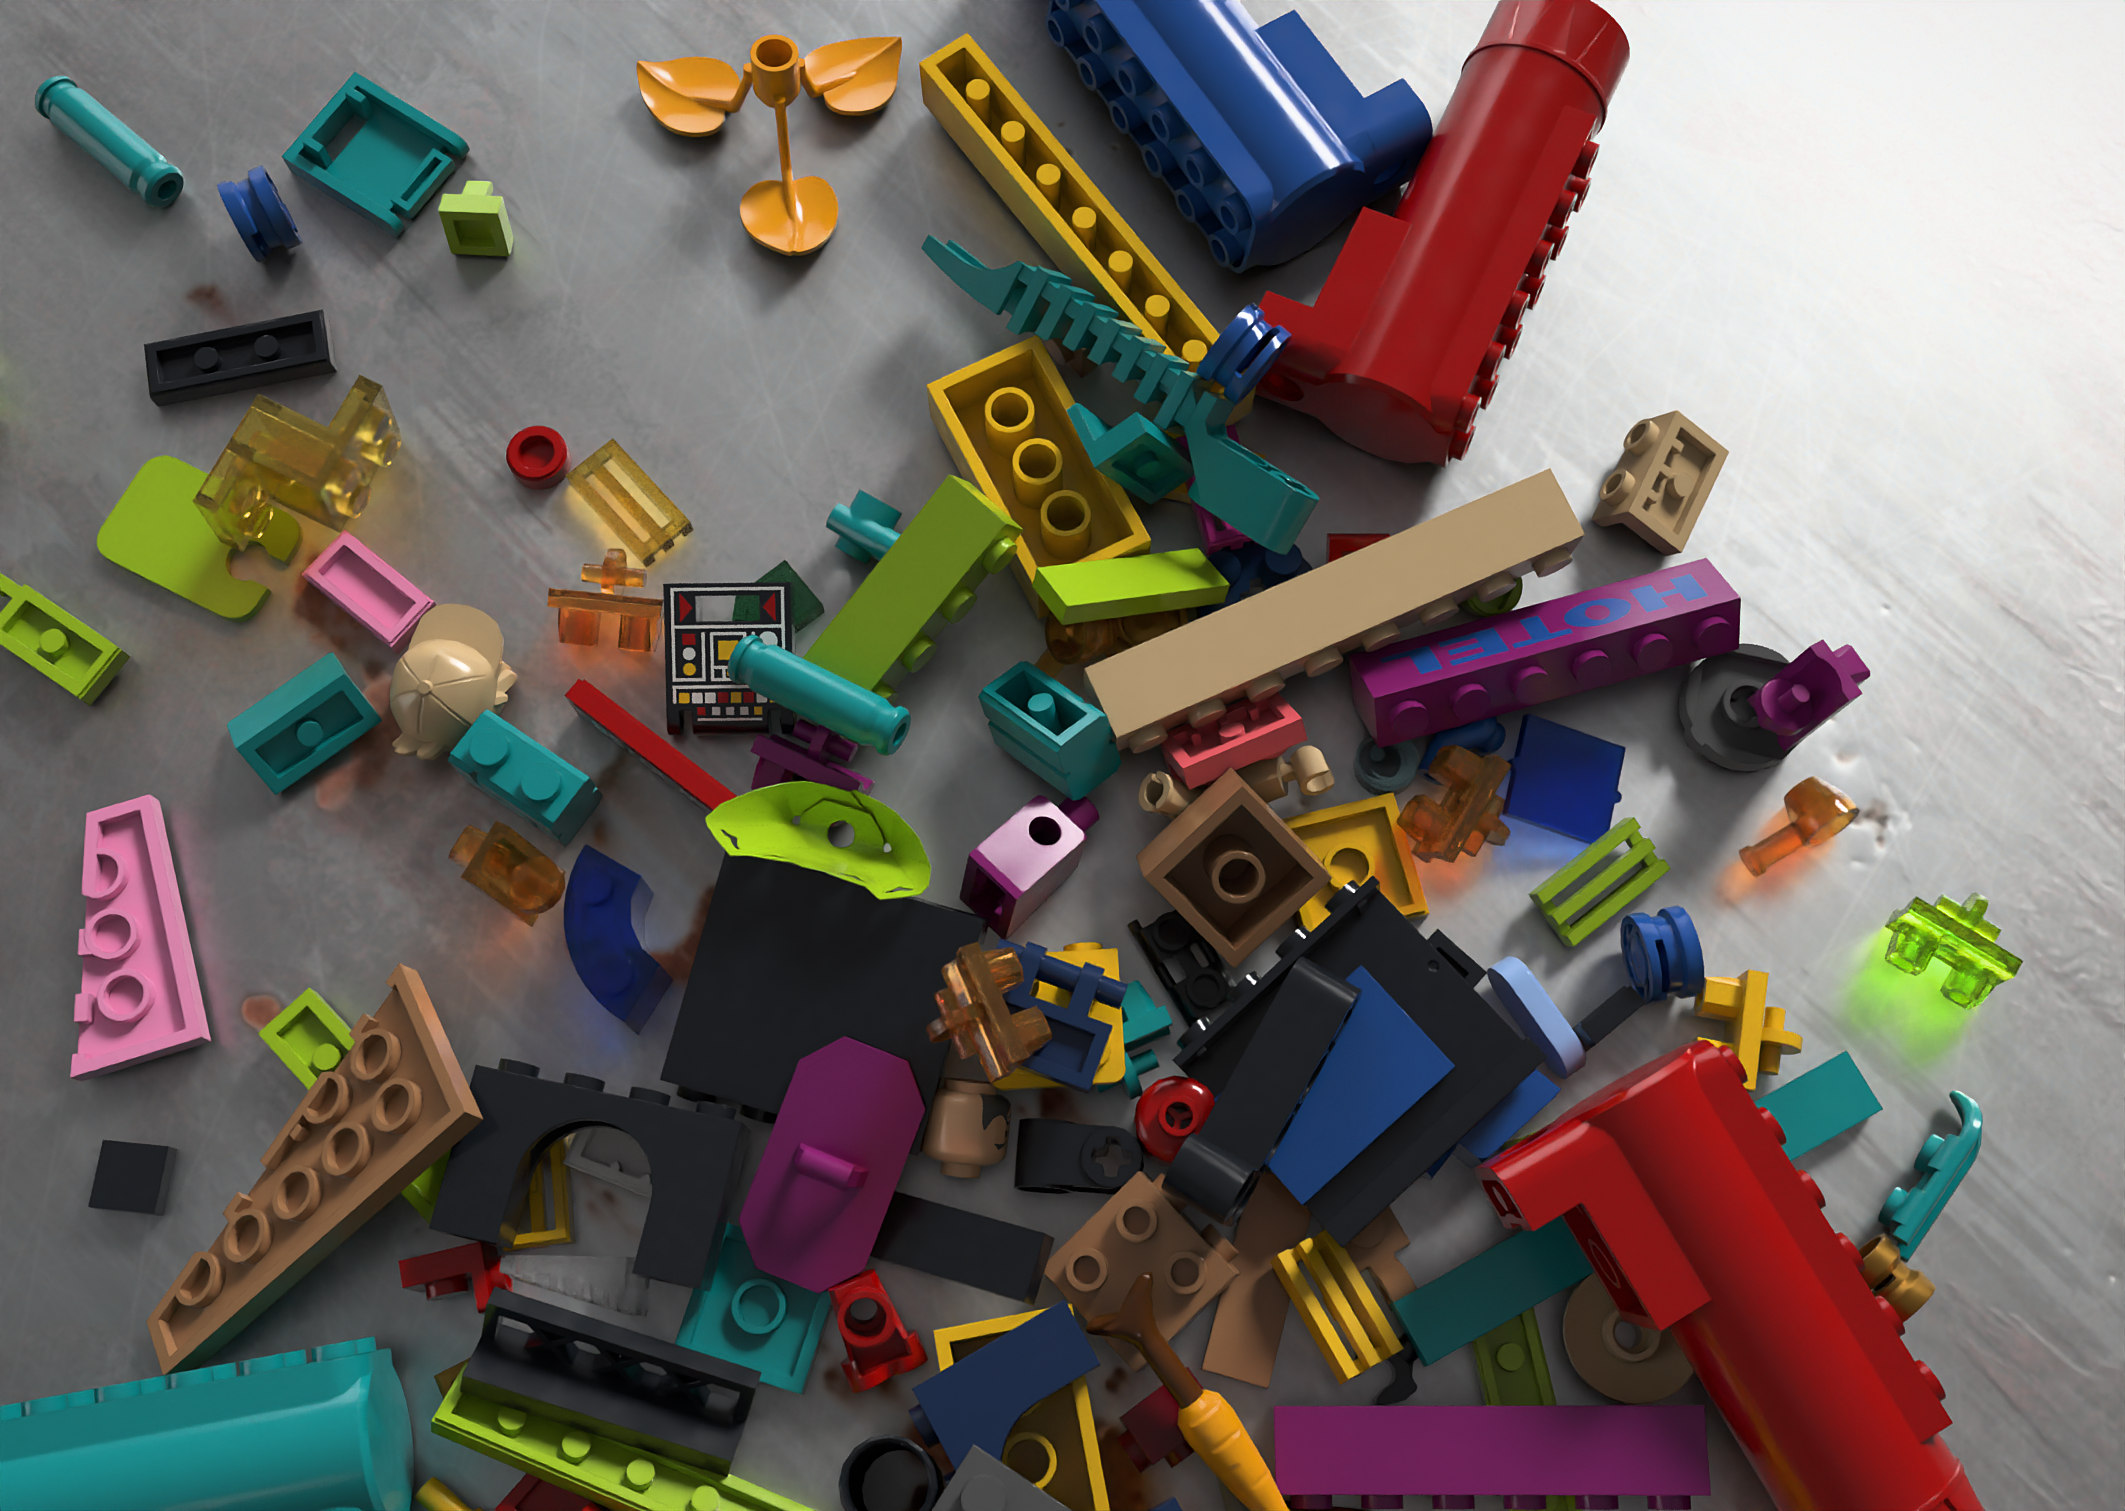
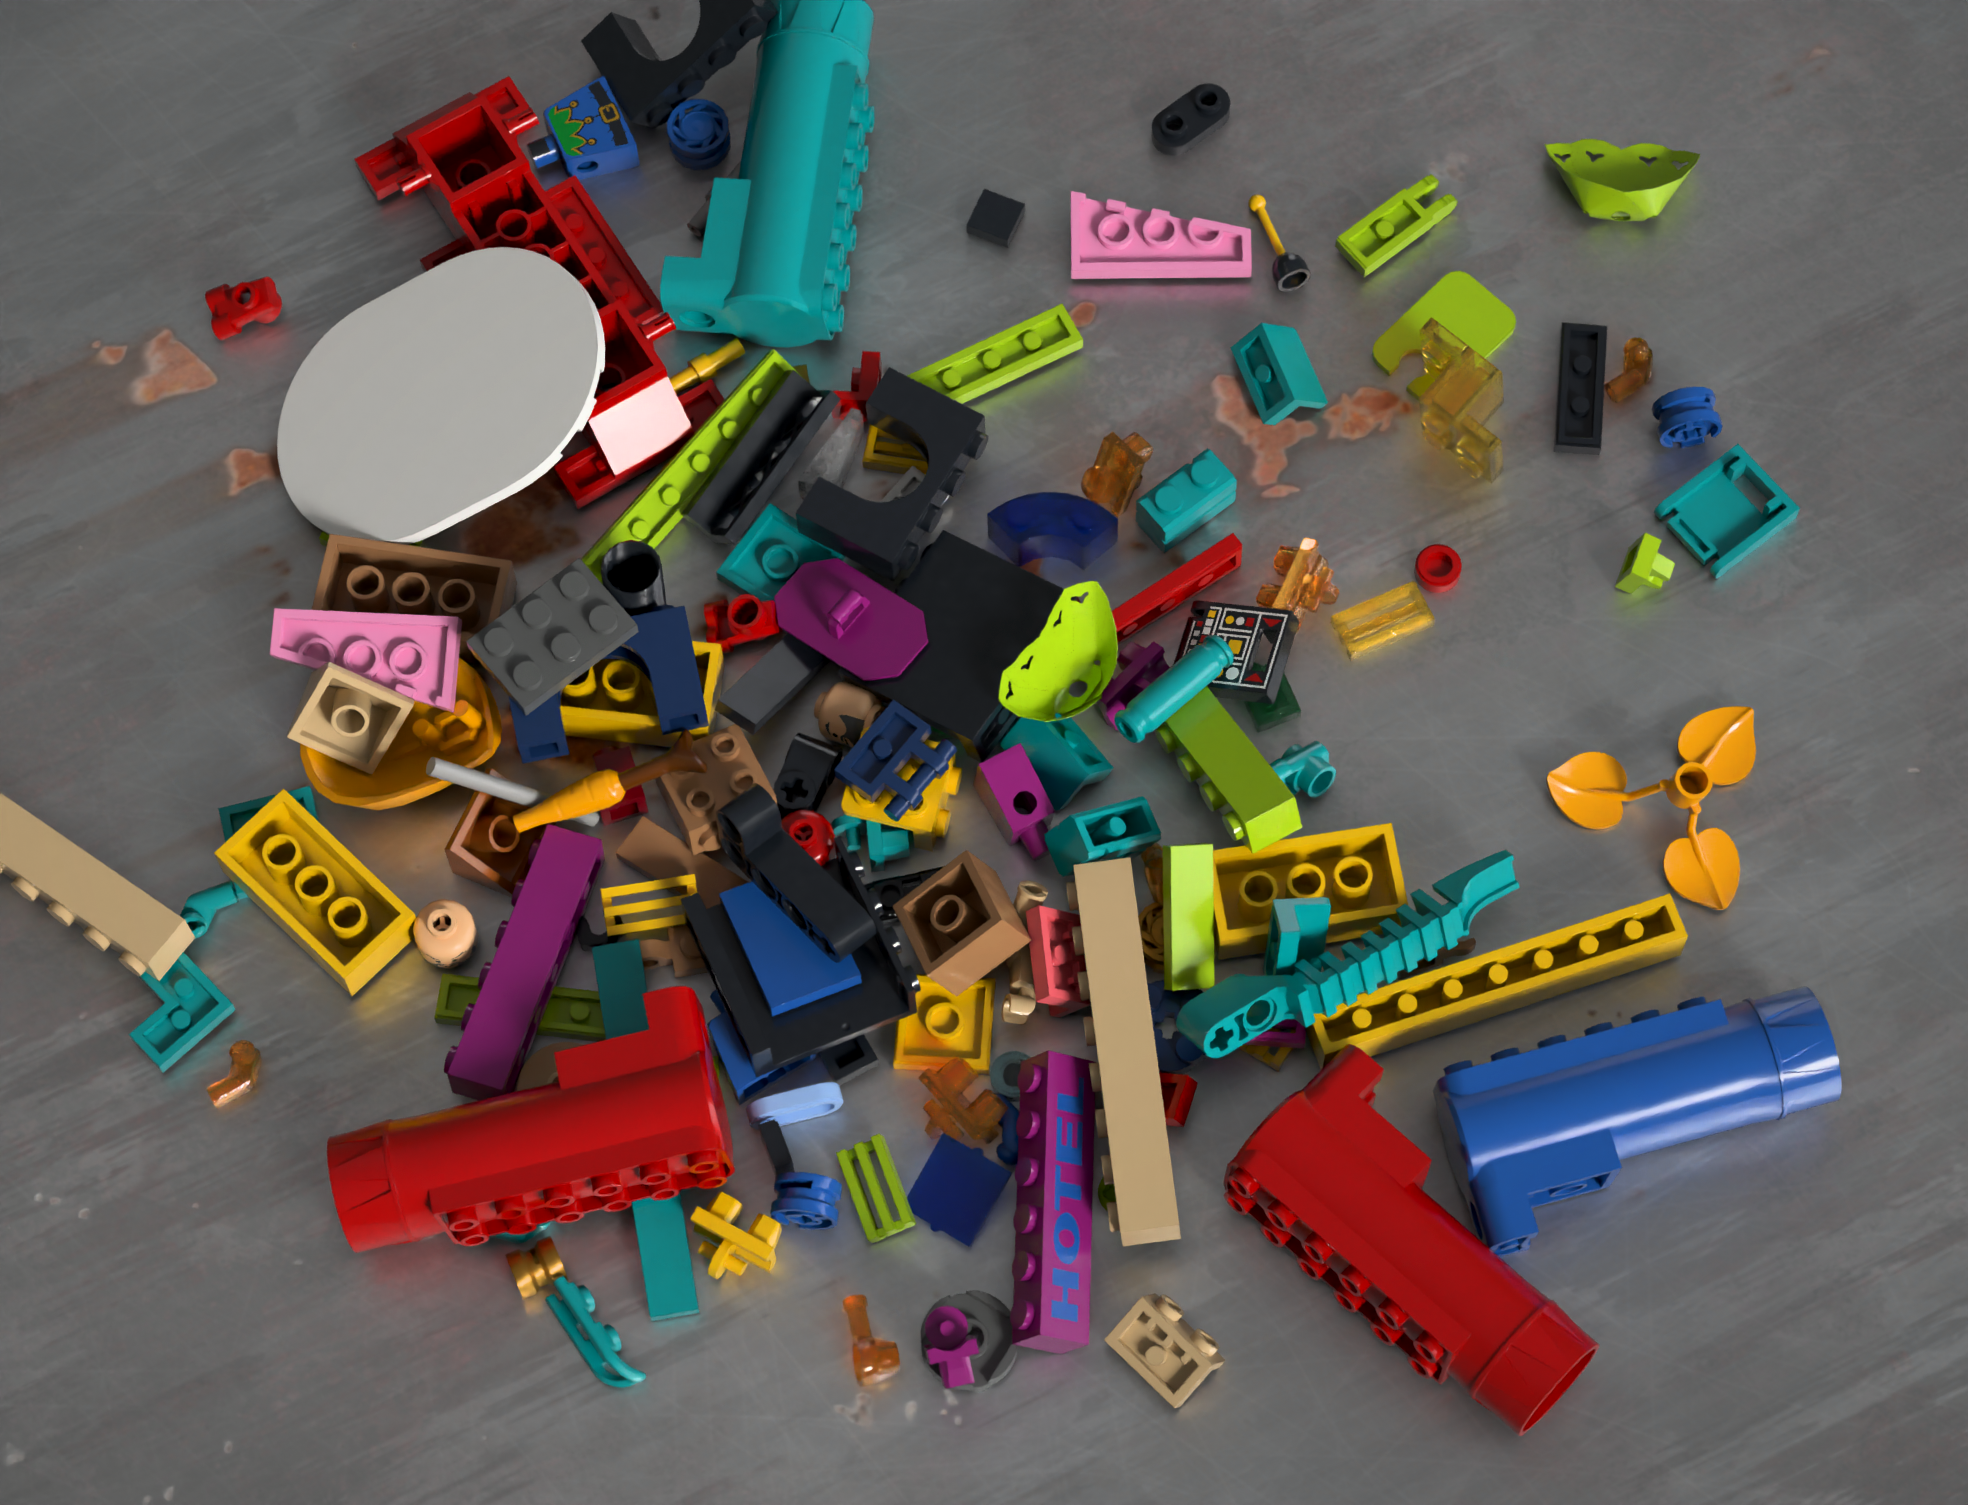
camera: 110 degrees right, 5 degrees down
teal axle [35,76,184,207] -> none
medium nougat wing [146,963,484,1375] -> none
bright pink tile [302,530,436,655] -> none
tan hair [390,603,517,761] -> none
clear orange hips [925,942,1052,1083] -> none
blue wheel [1196,302,1292,405] -> none
clear neon green hips [1884,892,2023,1010] -> none
none -> teal panel [1001,713,1114,811]
none -> black hinge [1248,194,1311,292]
none -> clear orange arm [1604,337,1653,403]

